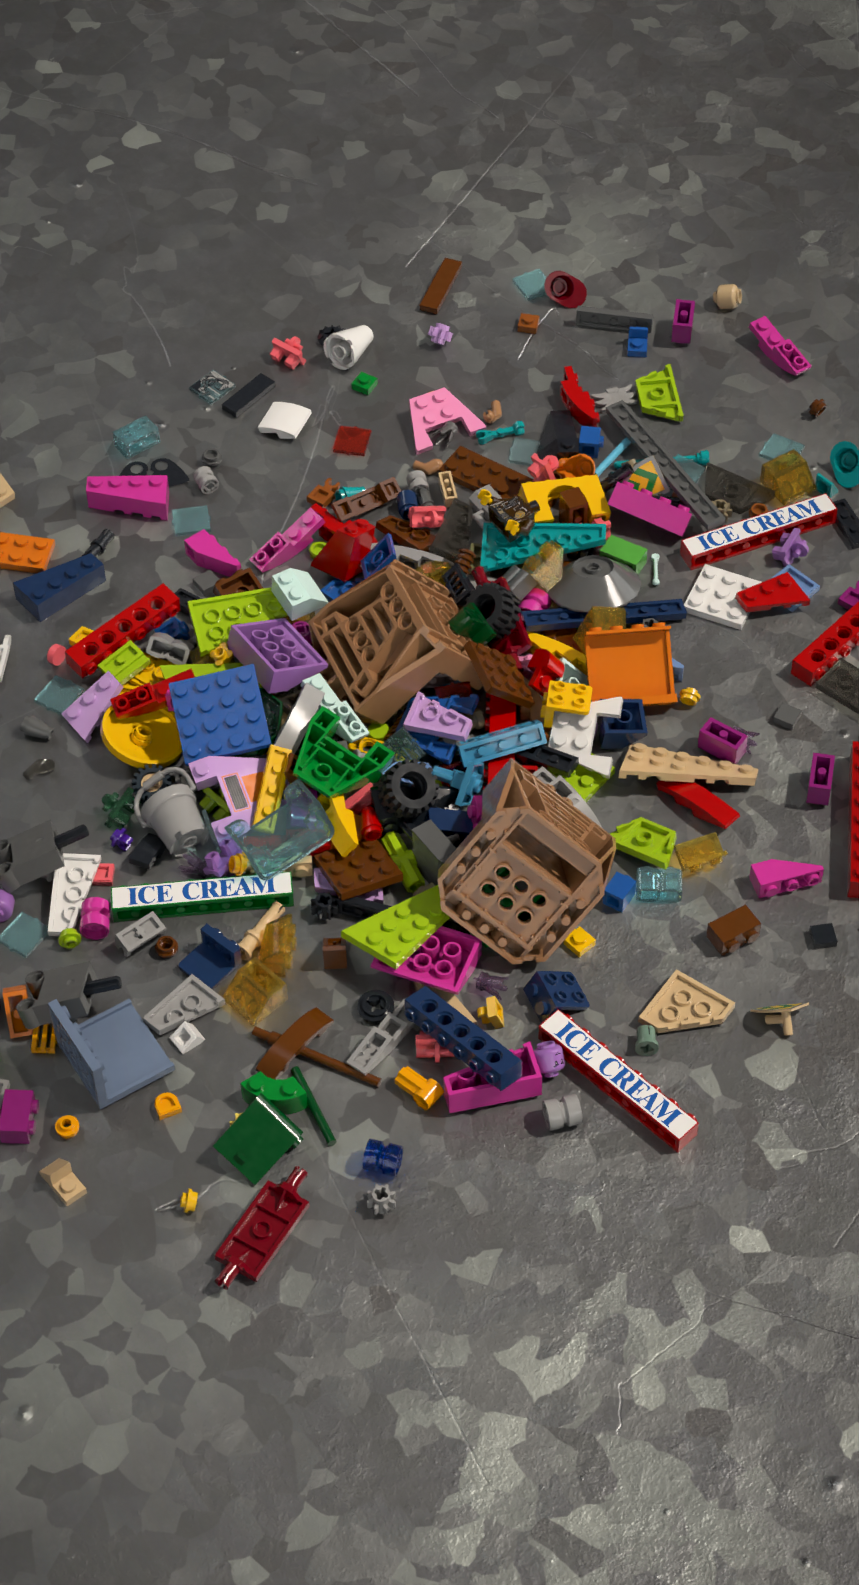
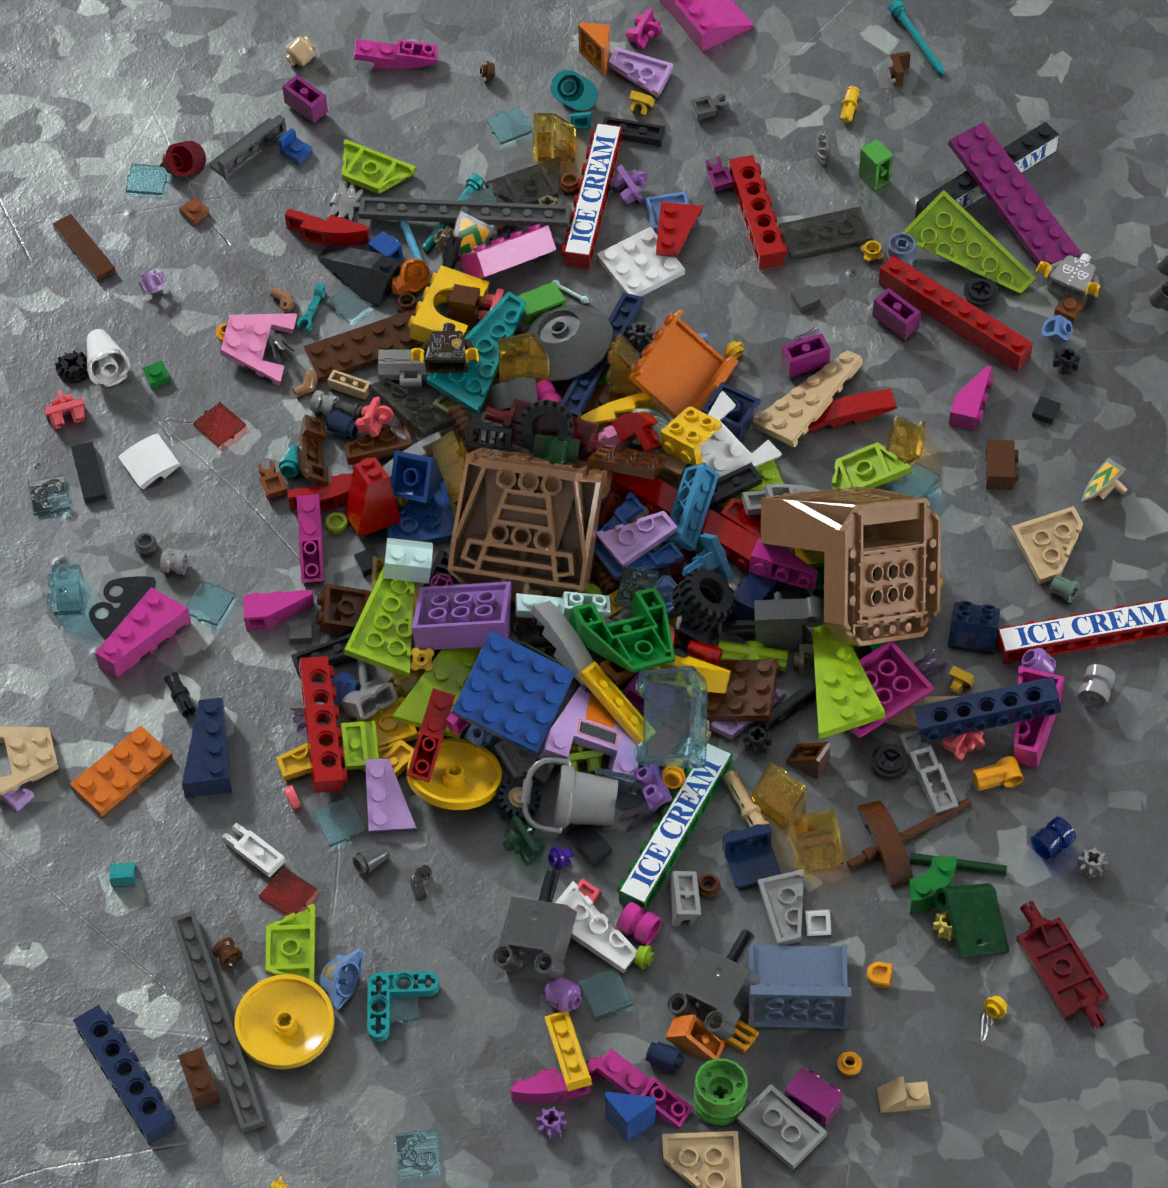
camera: 55 degrees left, 5 degrees up
coral hips [527,453,559,482] -> none

